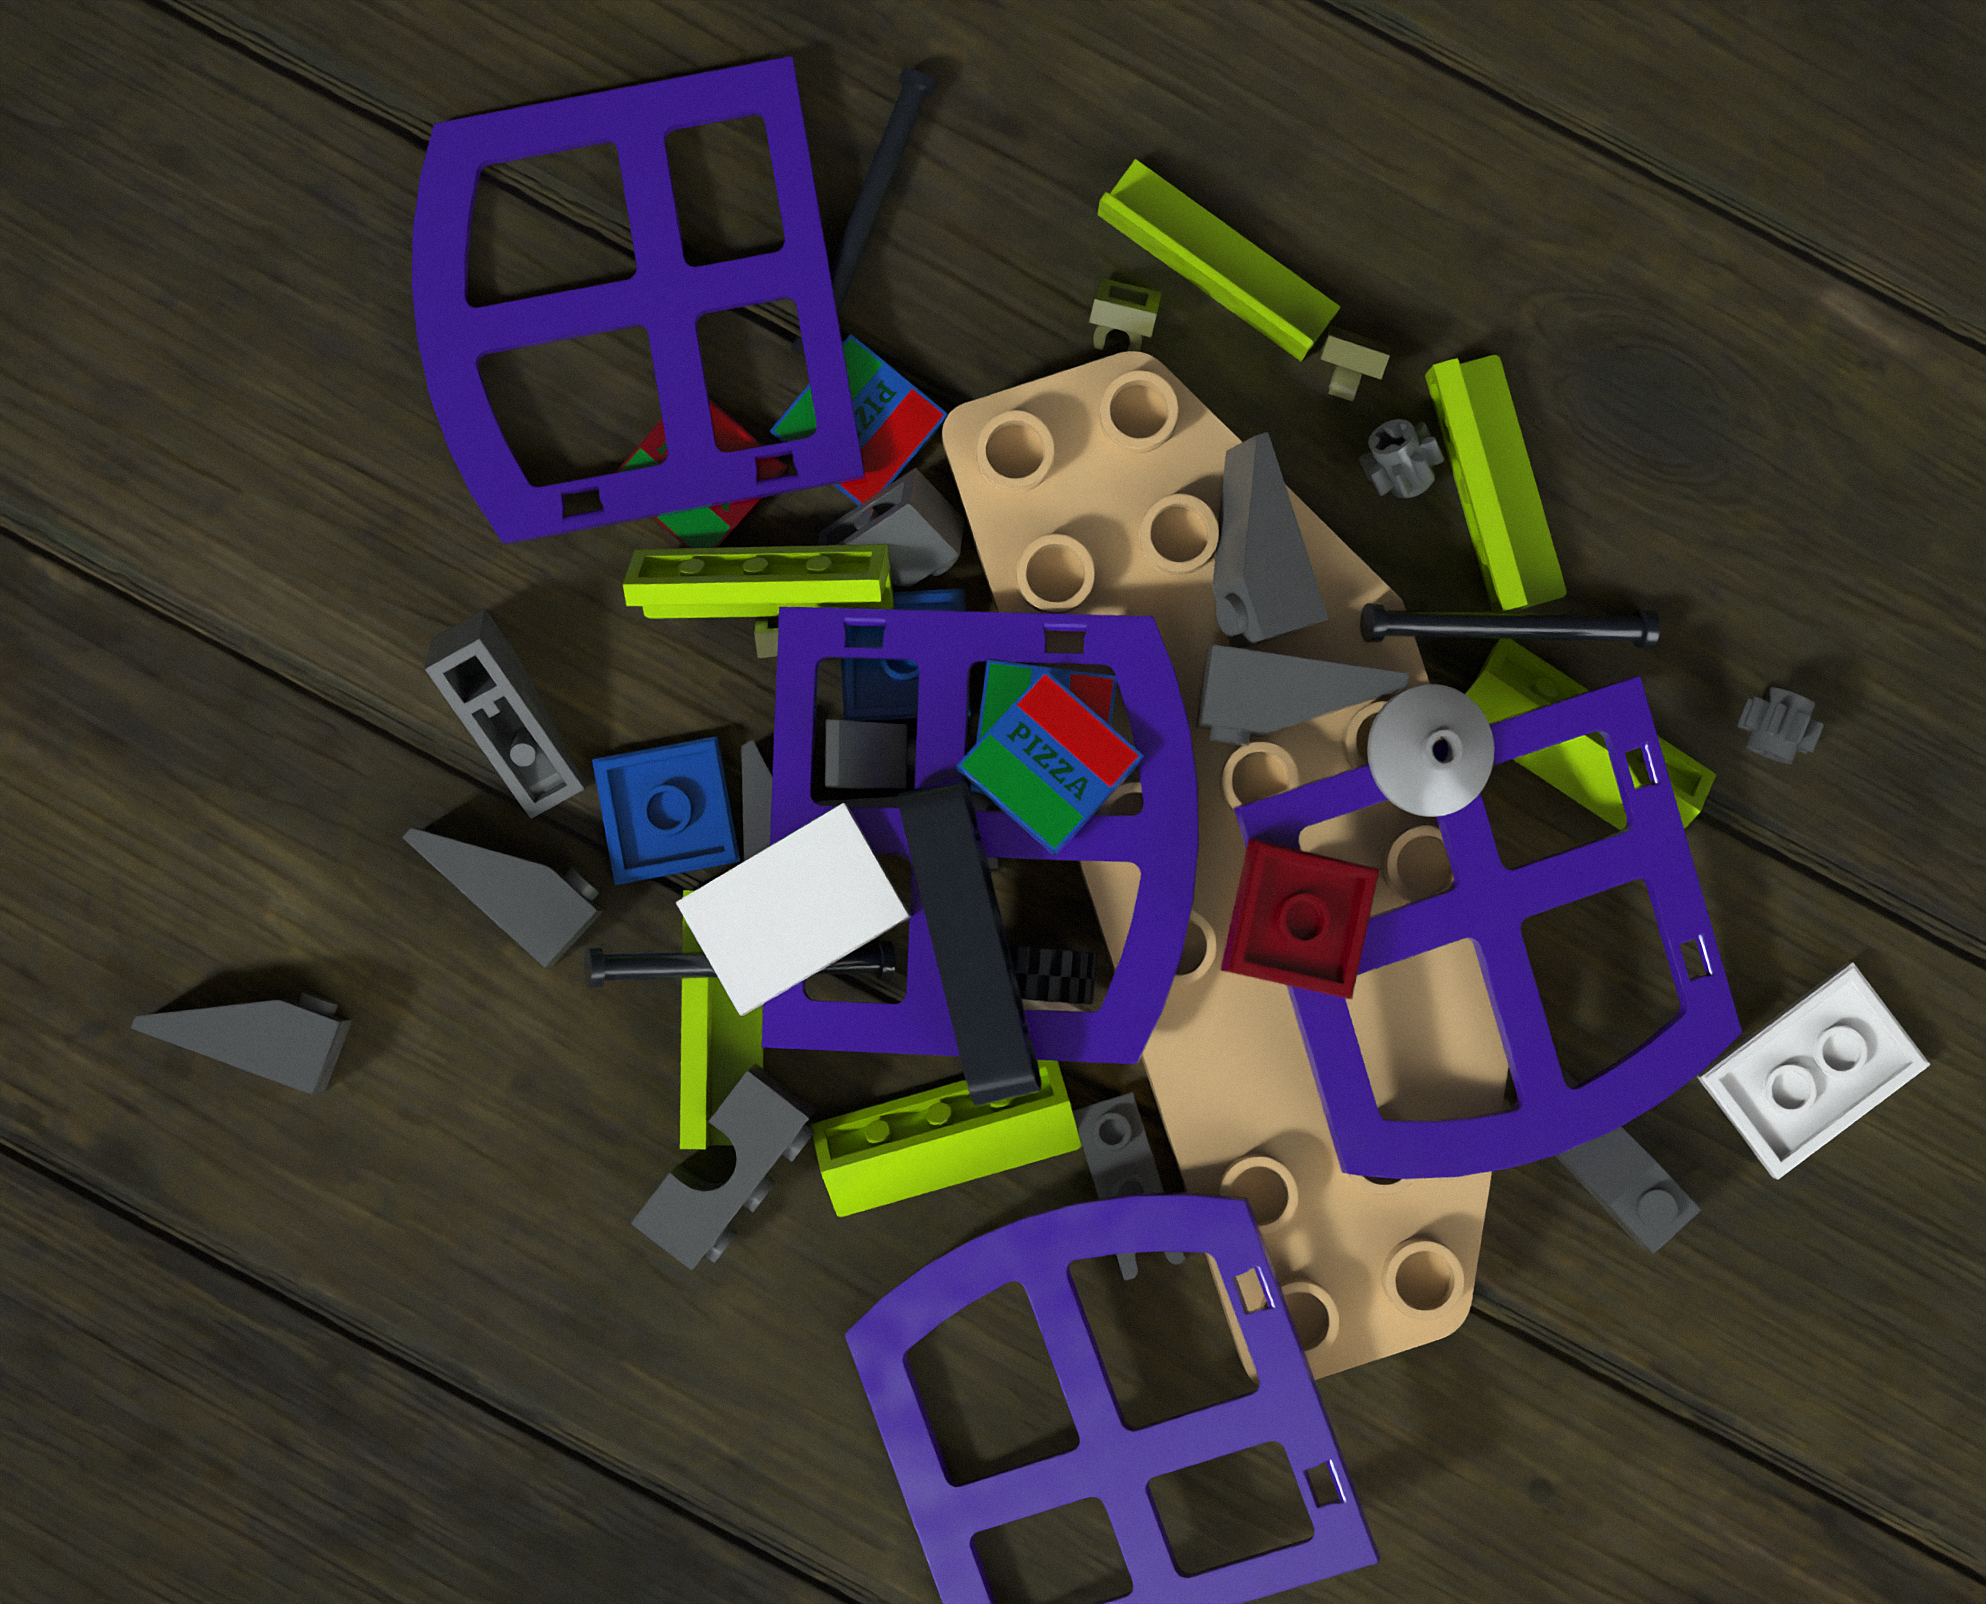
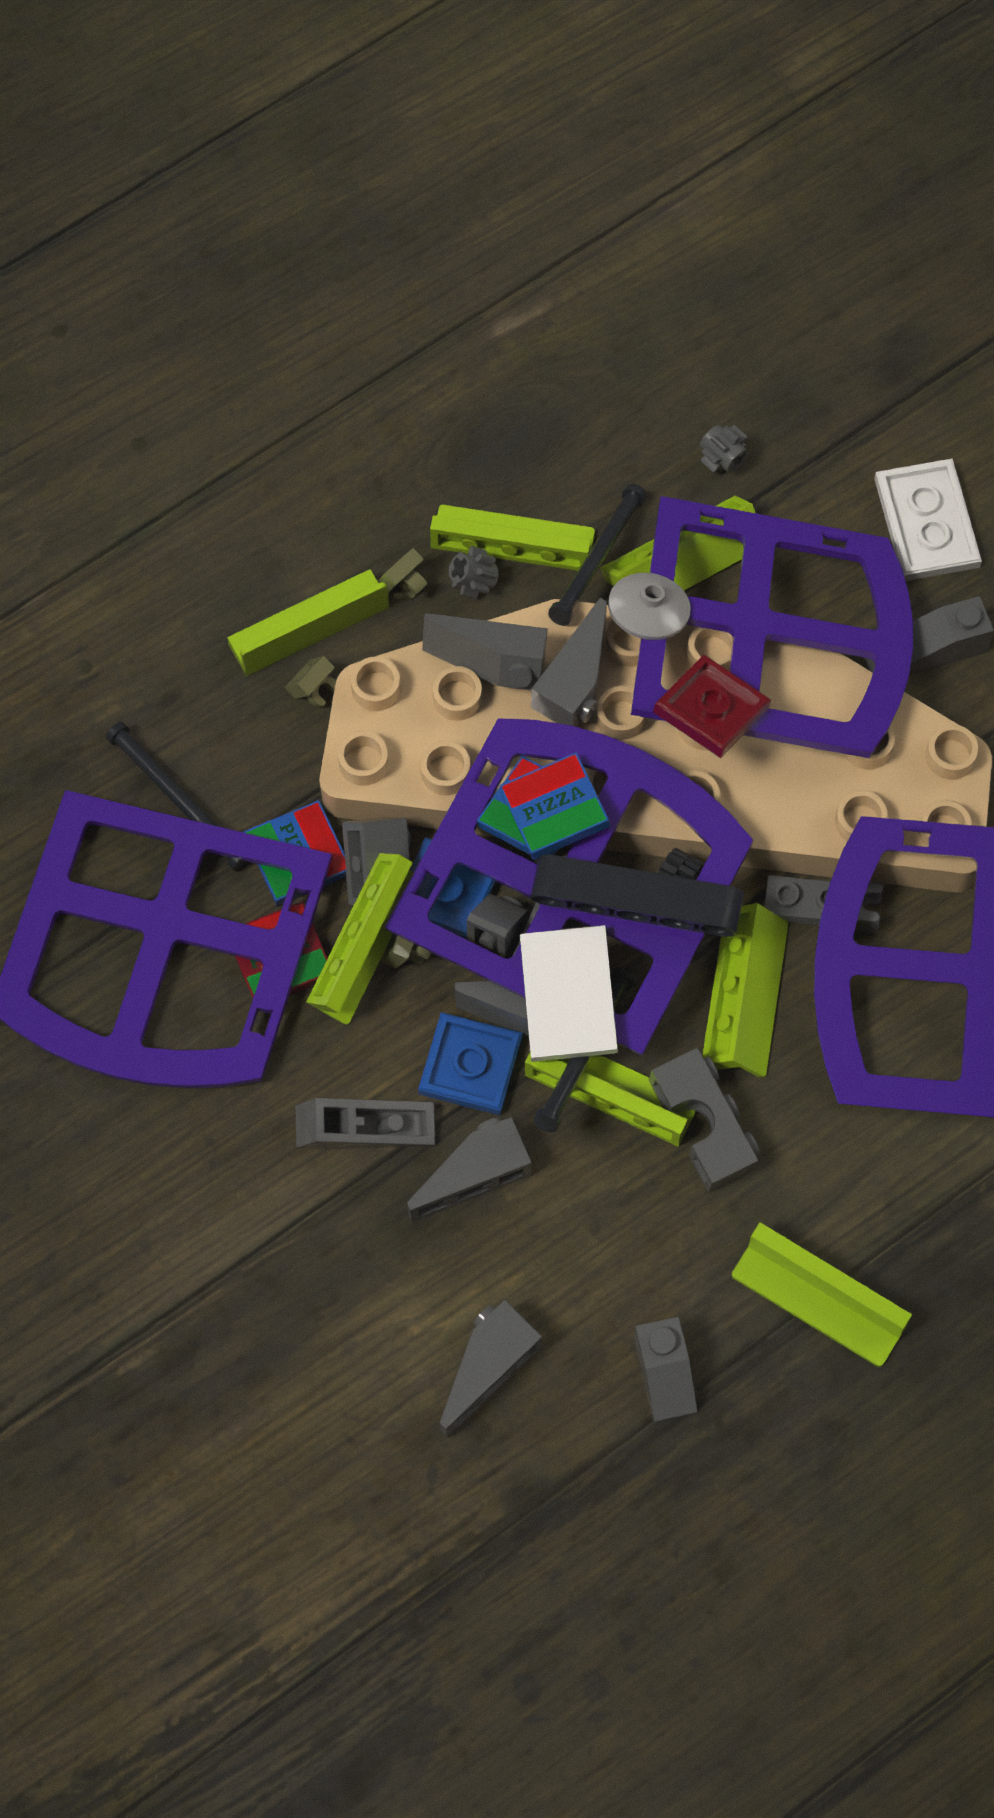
camera: 65 degrees left, 20 degrees down
none -> dark grey slope [634,1316,698,1424]
none -> lime panel [732,1222,912,1367]

